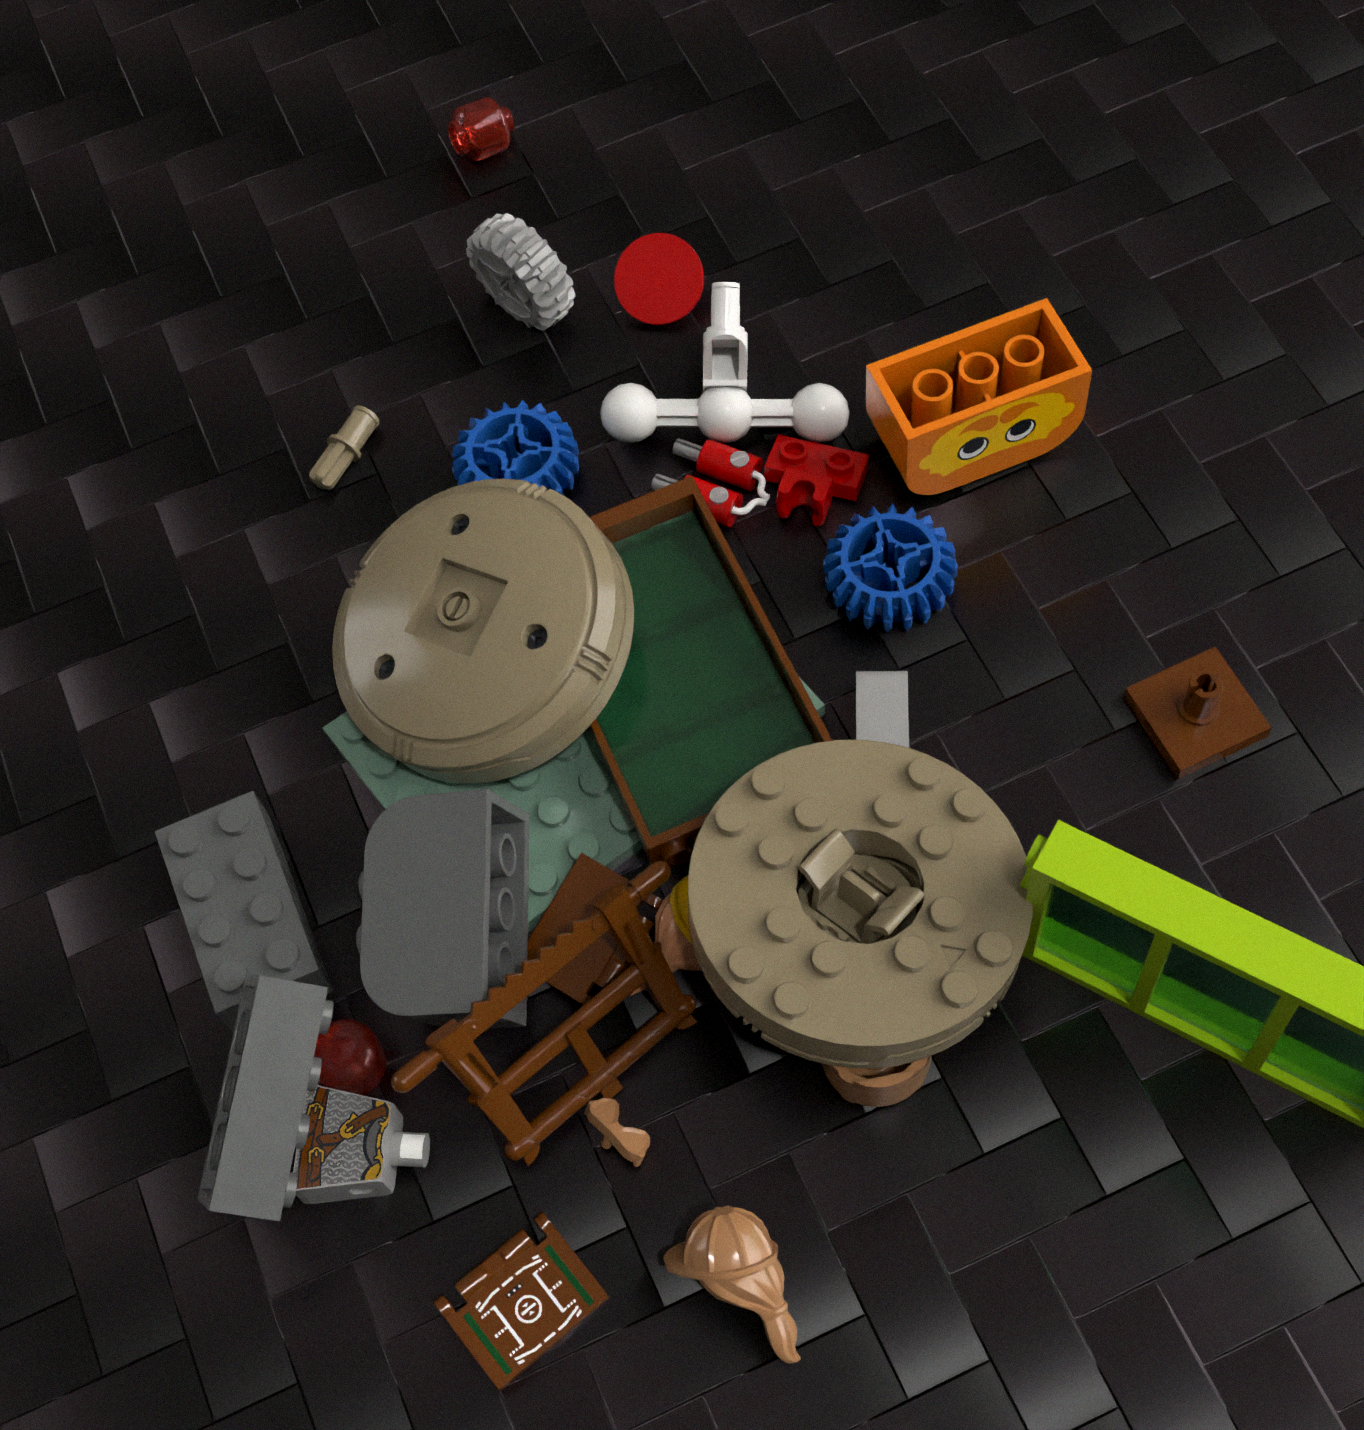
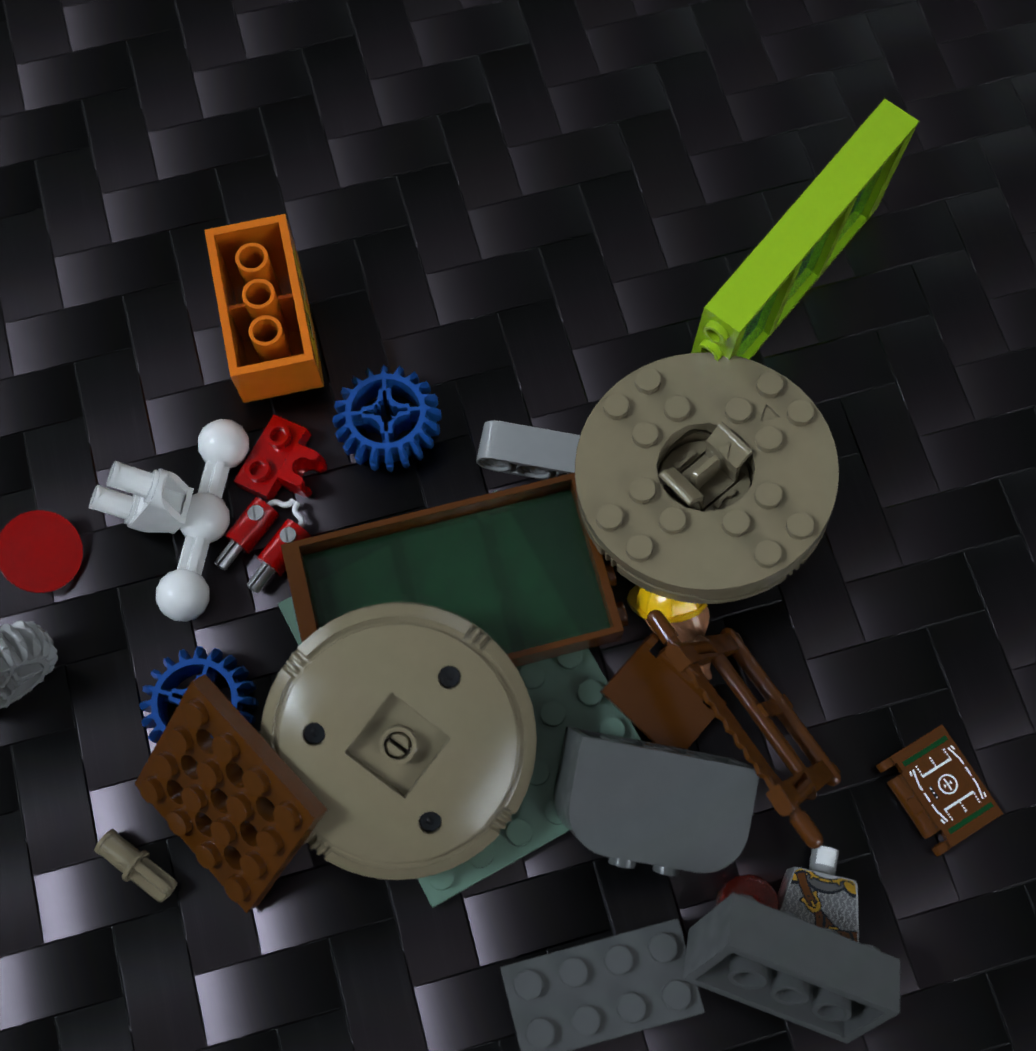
camera: 90 degrees left, 10 degrees up
medium nougat piece [584,1098,650,1167] -> none
medium nougat piece [663,1205,801,1364] -> none
reddish brown tile [1123,647,1272,779] -> none
none -> reddish brown piece [135,674,328,914]

